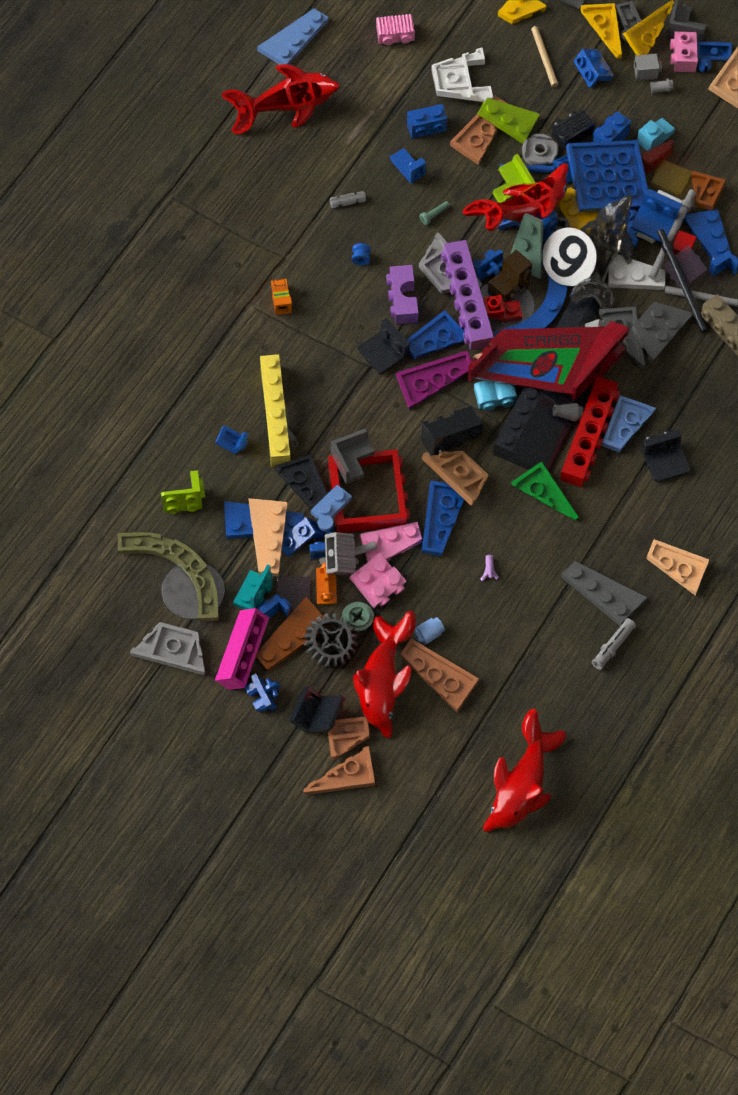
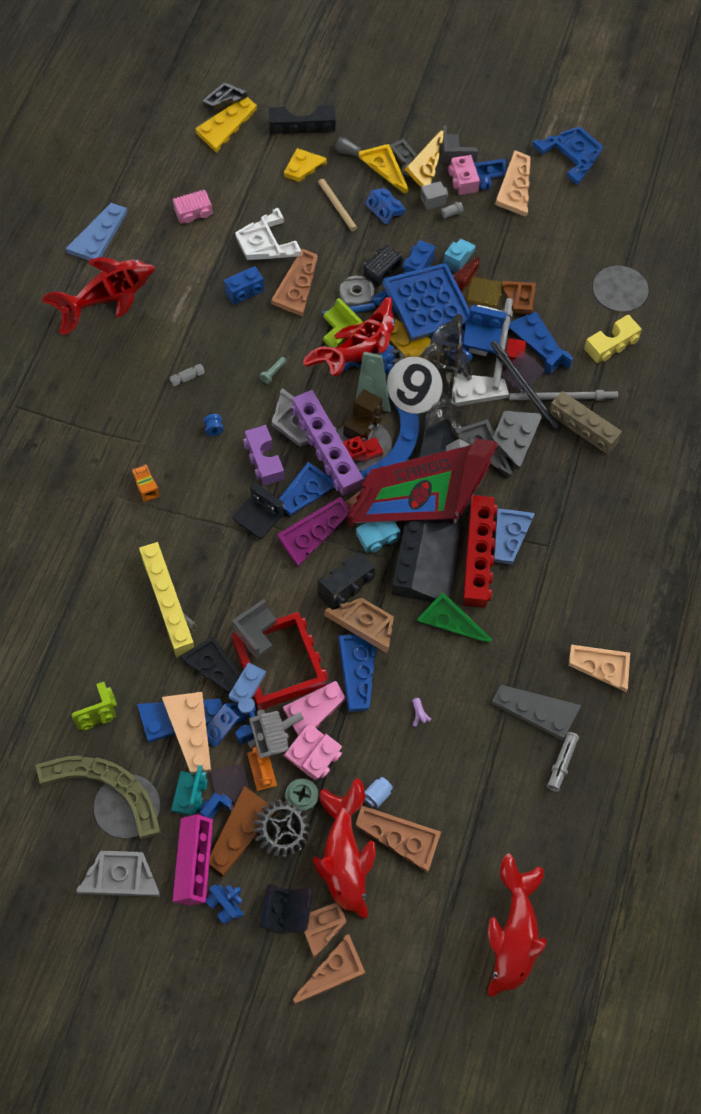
camera: 15 degrees left, 0 degrees up
blue bracket [215,425,248,454] -> none
blue bracket [390,148,426,183] -> none
blue hips [472,249,504,282] -> none
lime wing [477,97,540,144] -> none
dark grey cone [553,403,583,422] -> none
black bracket [641,429,690,482] -> none

